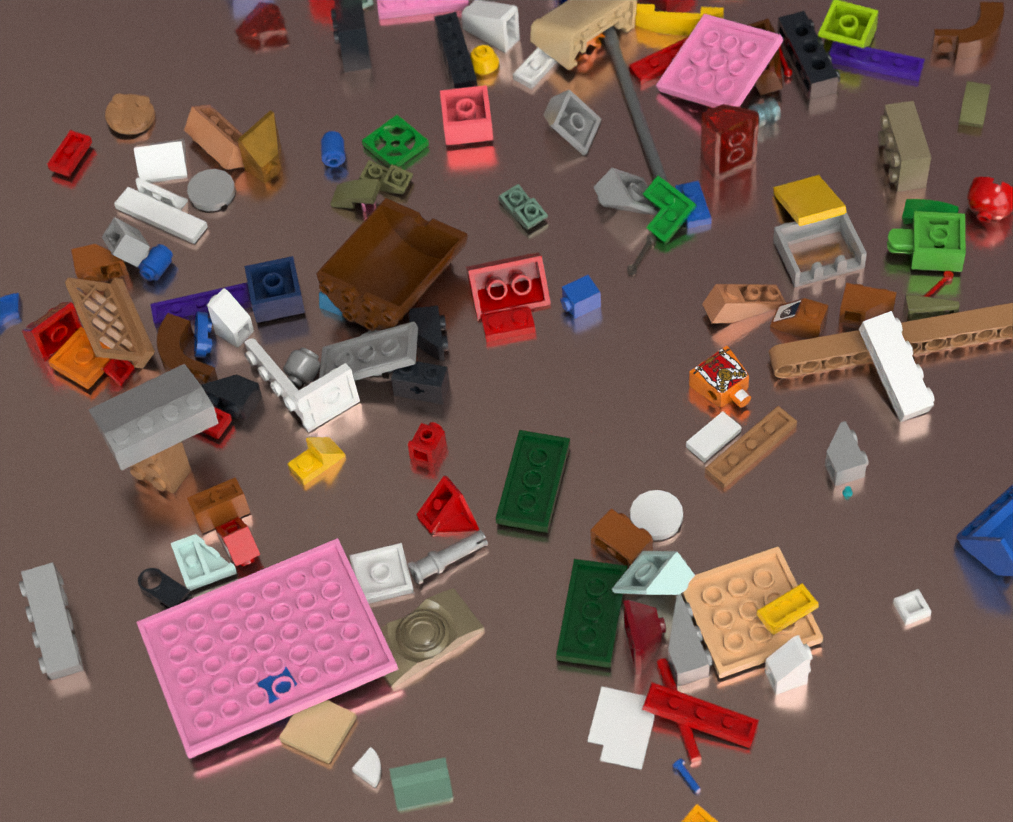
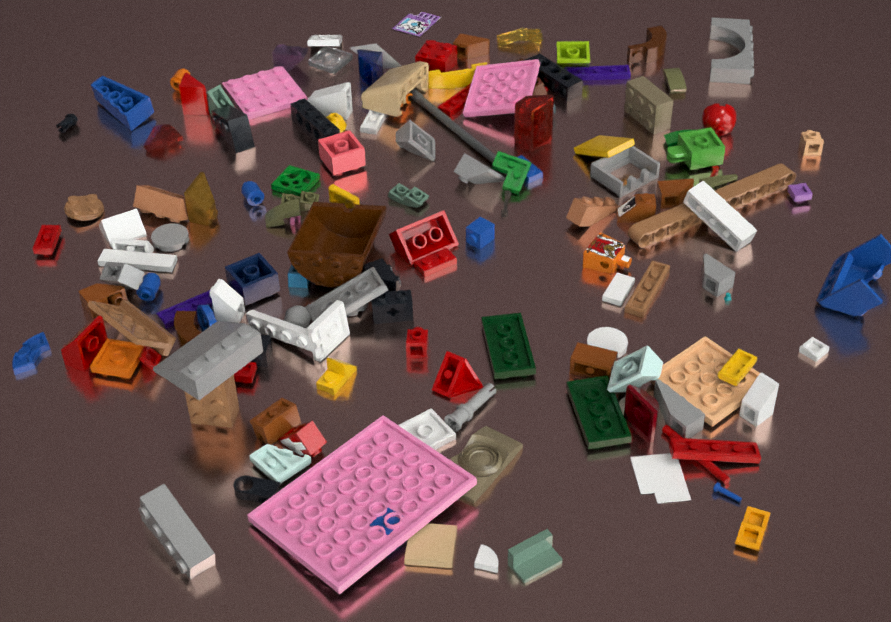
camera: 25 degrees left, 15 degrees down
none -> yellow plate [328,184,360,209]

